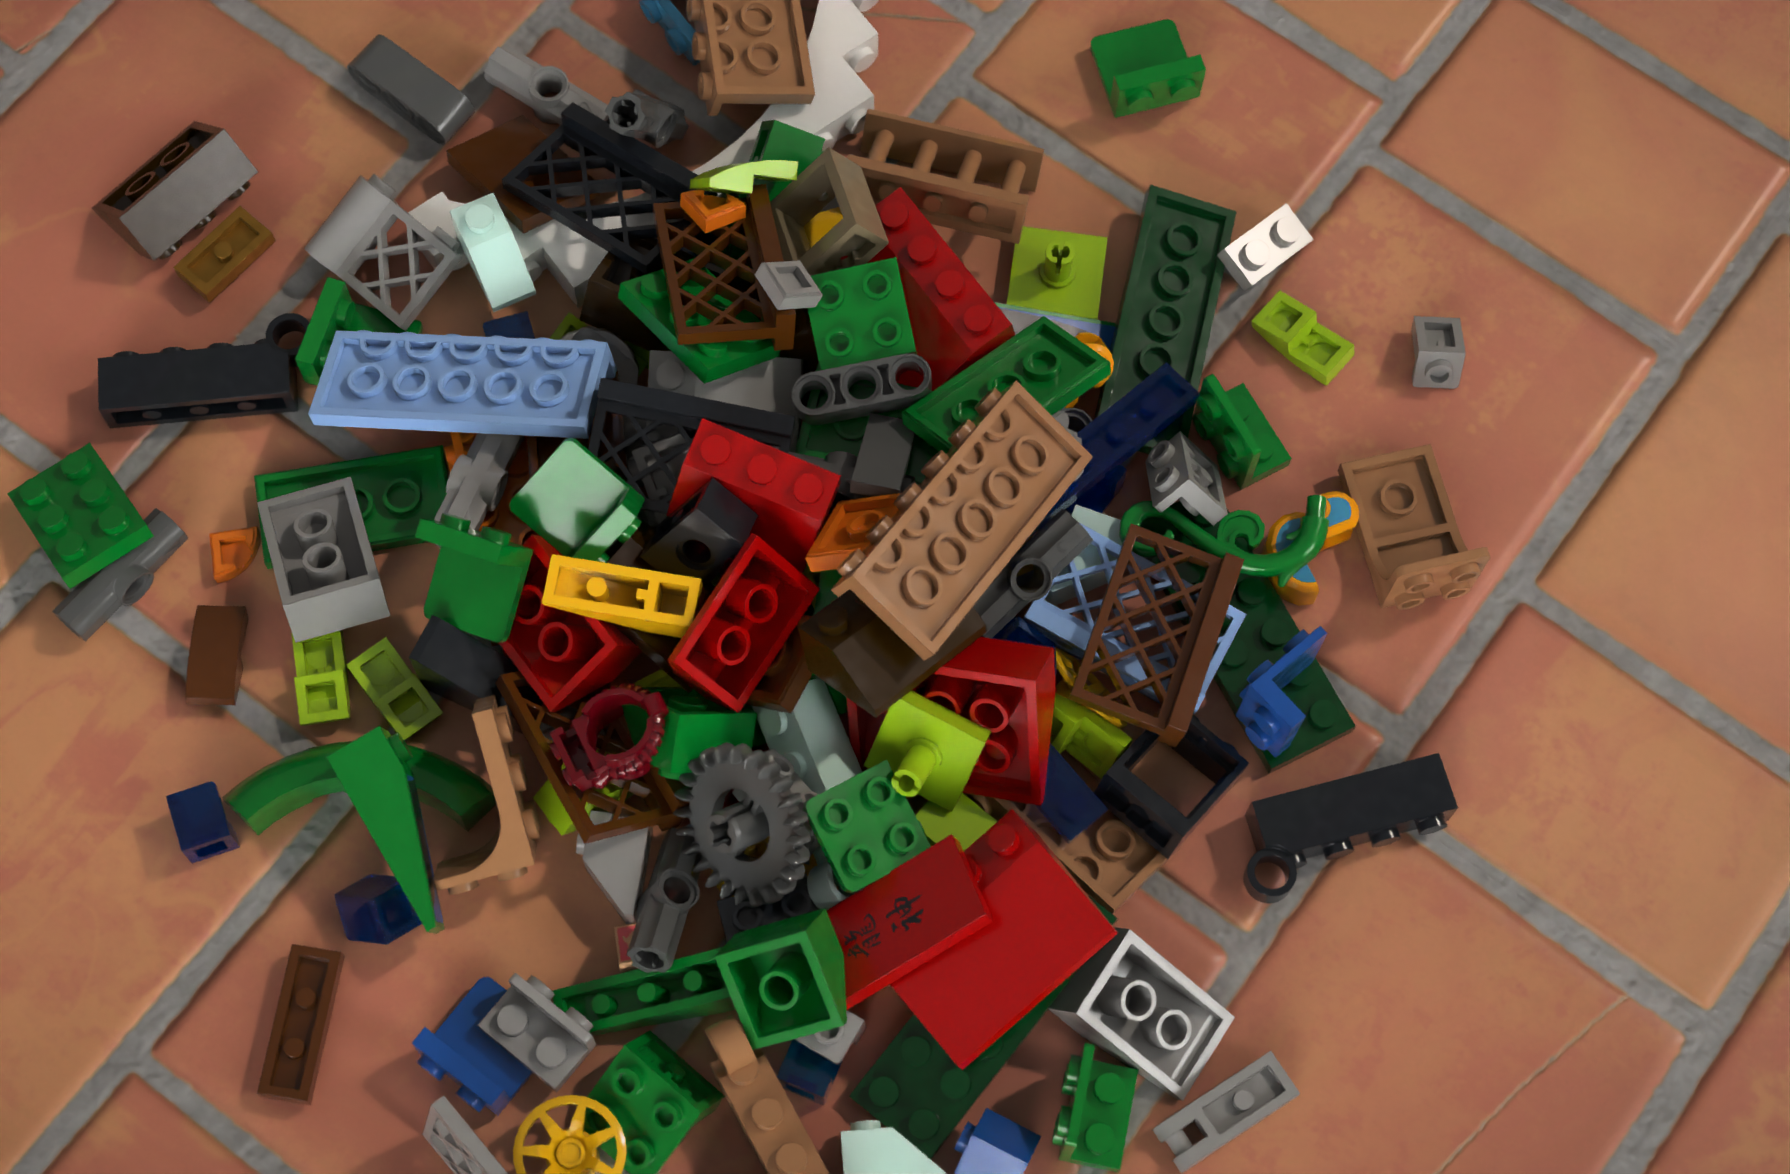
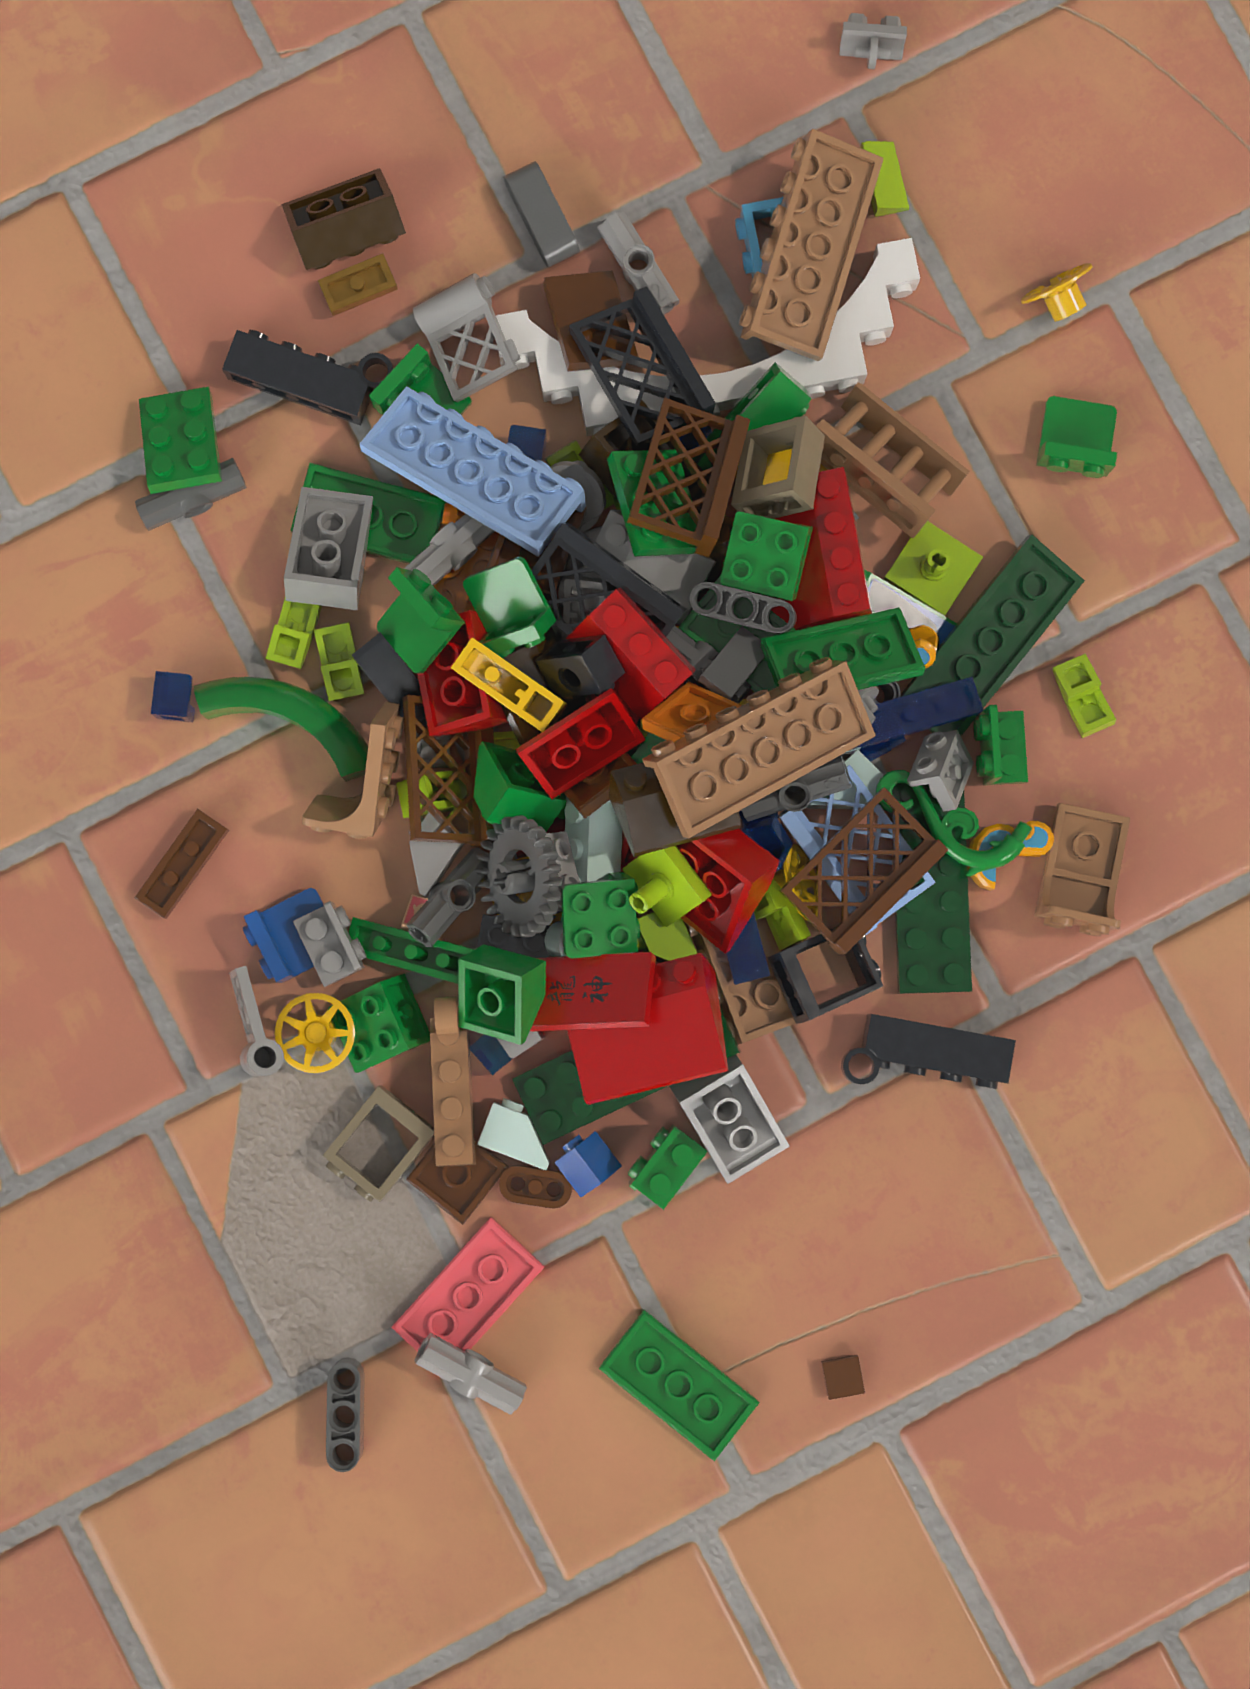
camera: 25 degrees right, 15 degrees up
reddish brown slope [185,605,248,705] -> none
orange tile [209,526,260,584] -> none
green slope [326,726,445,934] -> none
clear blue panel [334,874,422,945] -> none
light aqua slope [450,193,536,312] -> none
dark red piece [549,683,669,792] -> none
dark grey piece [605,90,689,148] -> none
orange tile [680,189,746,234] -> none
lime slope [690,160,798,195] -> none
light grey tile [755,260,823,310] -> none
light grey plate [1153,1051,1300,1174] -> none
plate [1217,203,1314,291] -> none
blue bracket [1235,626,1328,758] -> none
light grey bracket [1411,316,1466,389] -> none

